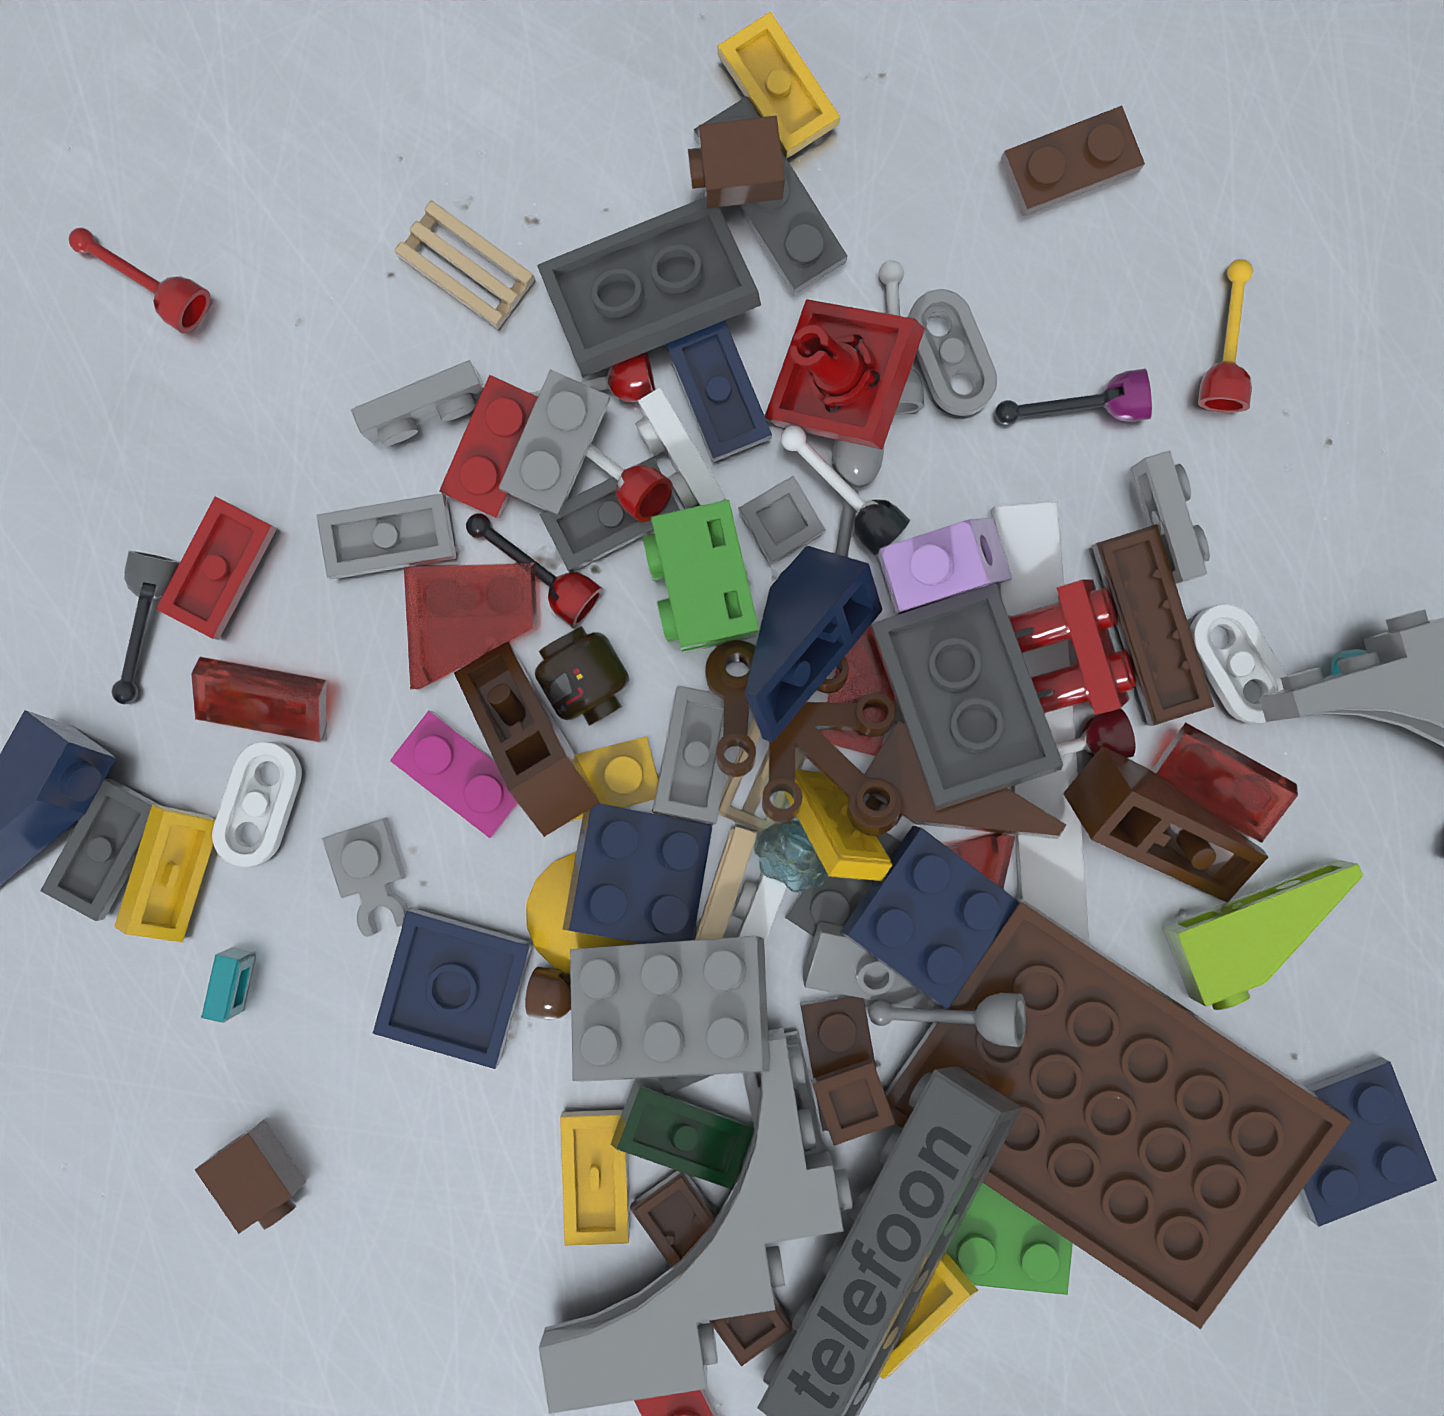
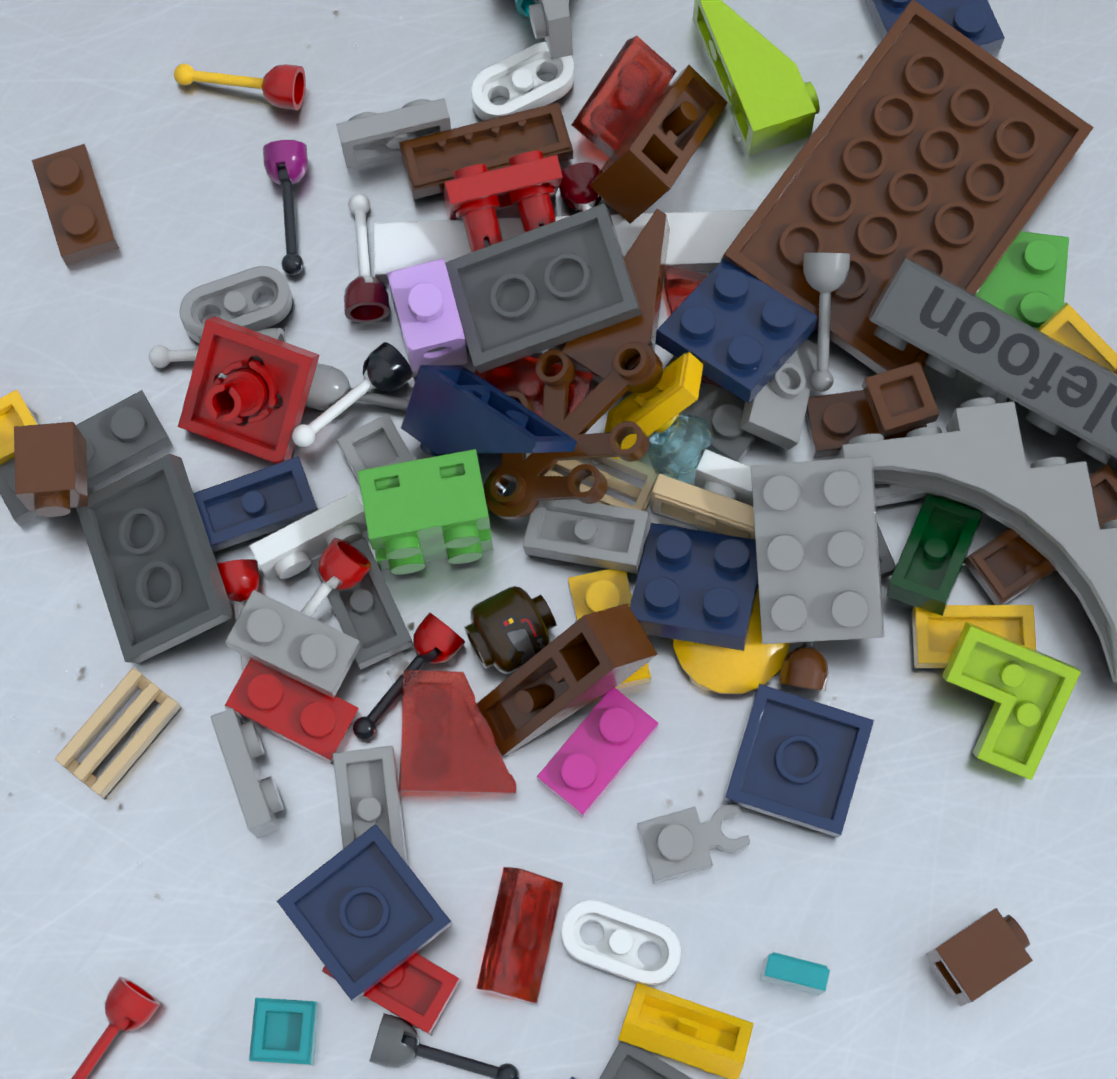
camera: 85 degrees left, 15 degrees down
none -> teal tile [249,998,319,1065]
none -> dark blue plate [277,824,452,1002]
none -> dark red hinge [344,193,390,323]
none -> lime plate [942,622,1081,781]

